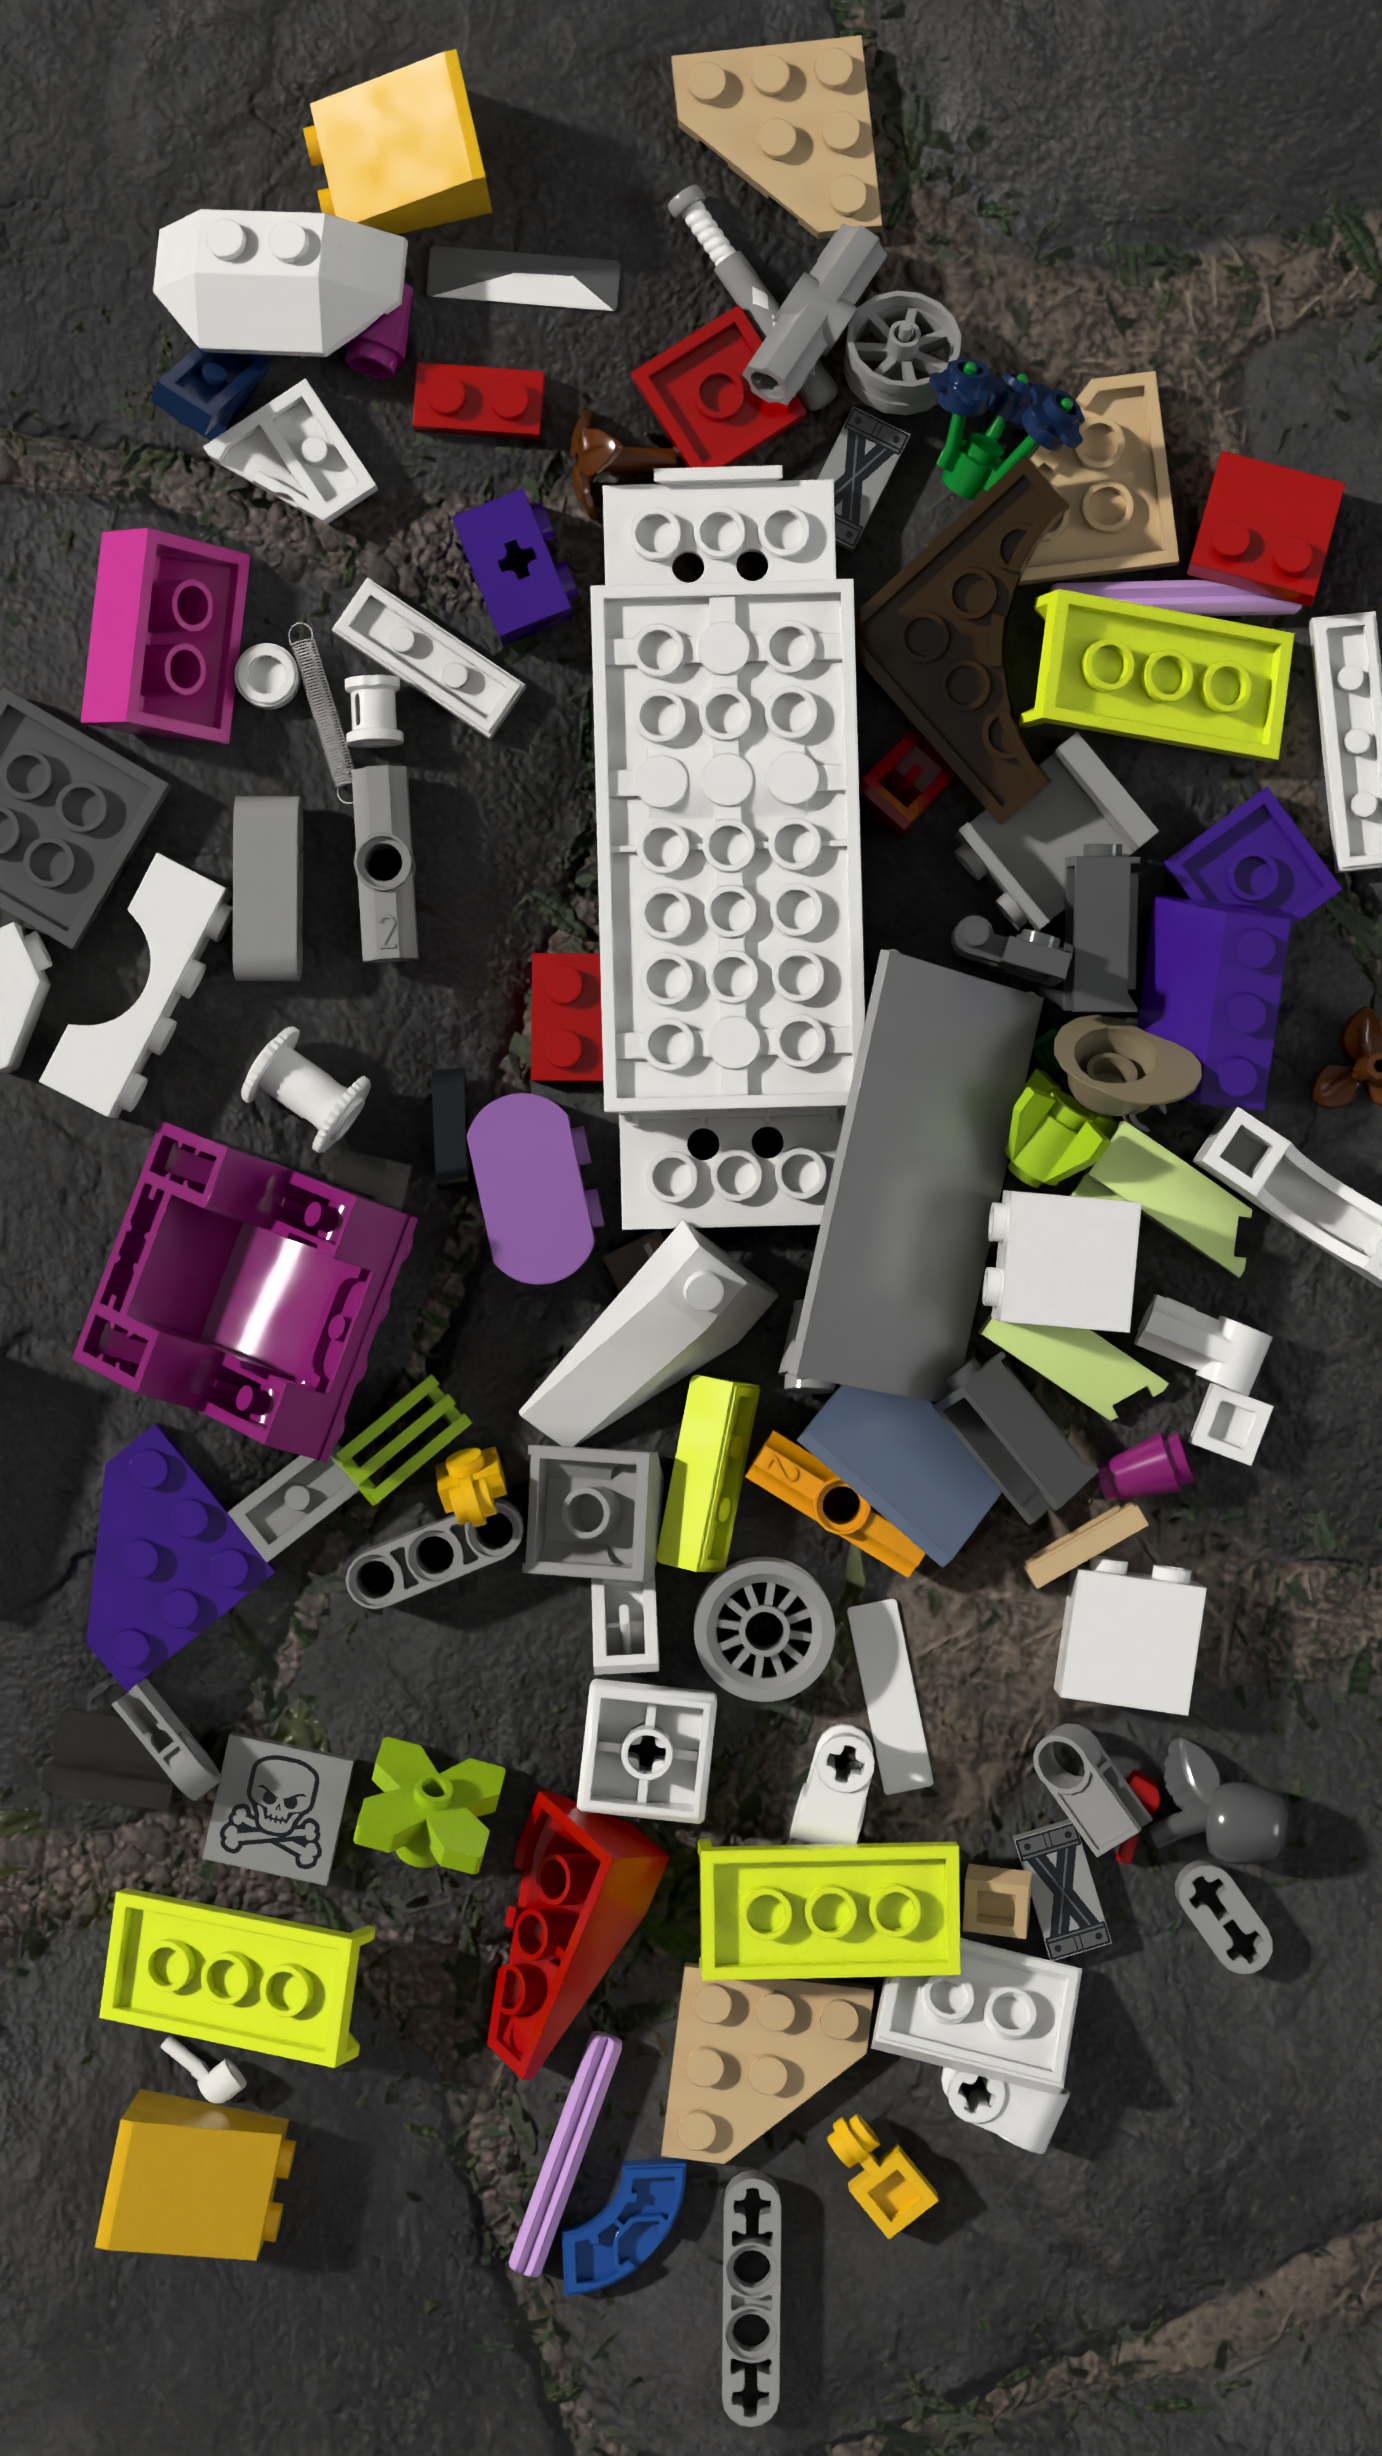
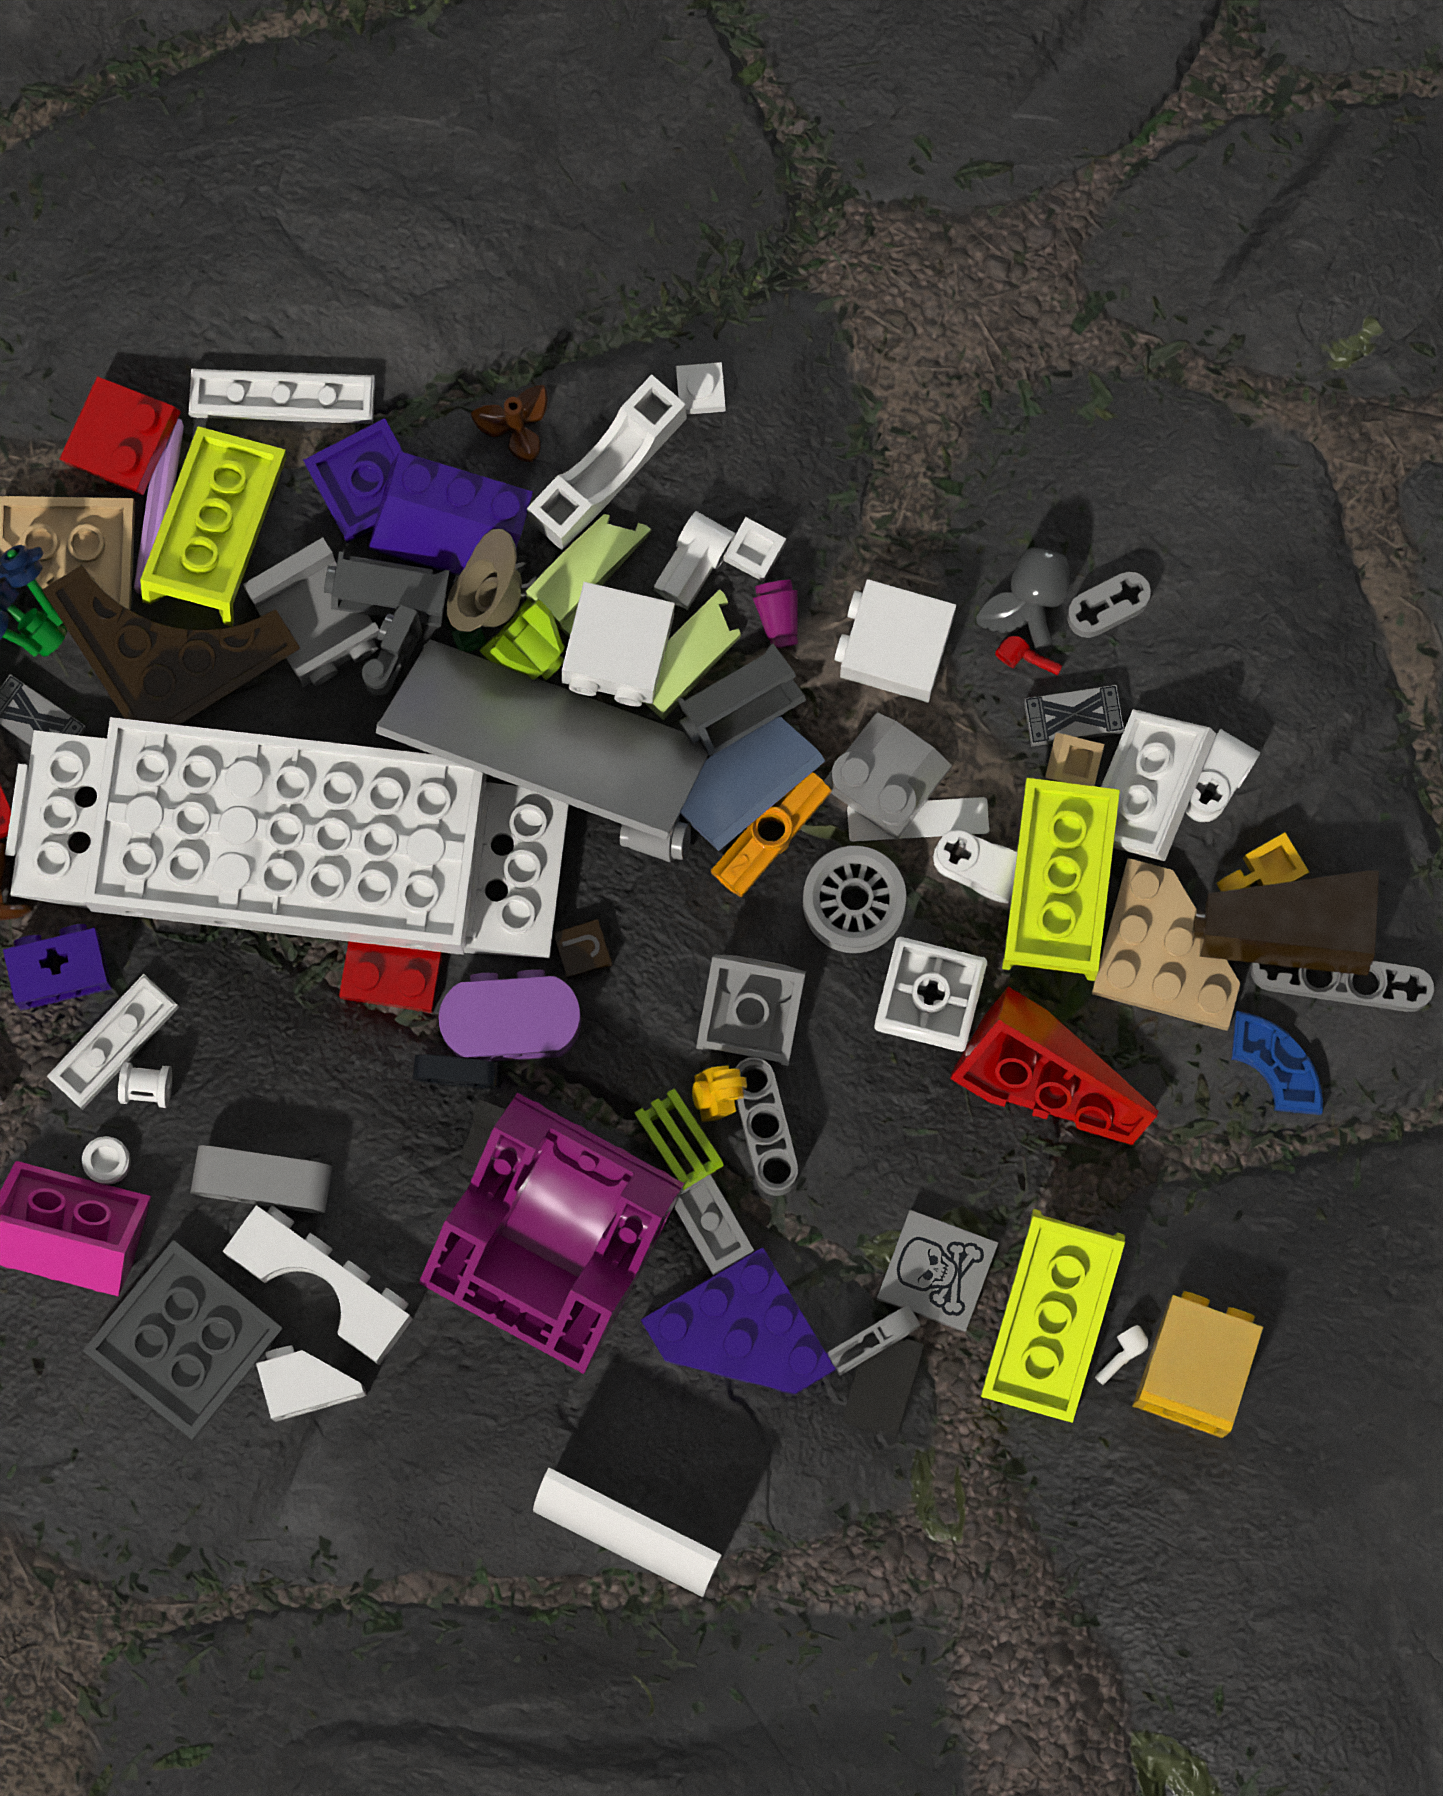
camera: 80 degrees left, 10 degrees down
white hose [241,1026,371,1153] -> none
white piece [288,622,355,804] -> none
light grey piece [351,765,419,963] -> none
lime plant [353,1737,506,1875] -> none
lavender axle [509,2030,622,2277] -> none
white wedge [519,1220,779,1447] -> none
white slope [591,1570,660,1675] -> none
neon yellow slope [656,1375,760,1572] -> none
dark red slope [859,727,957,839] -> none
tan tile [1021,1500,1149,1589] -> none
light grey piece [1033,1723,1153,1857] -> none
none -> light grey slope [824,712,952,840]
none -> dark brown slope [1193,870,1379,976]

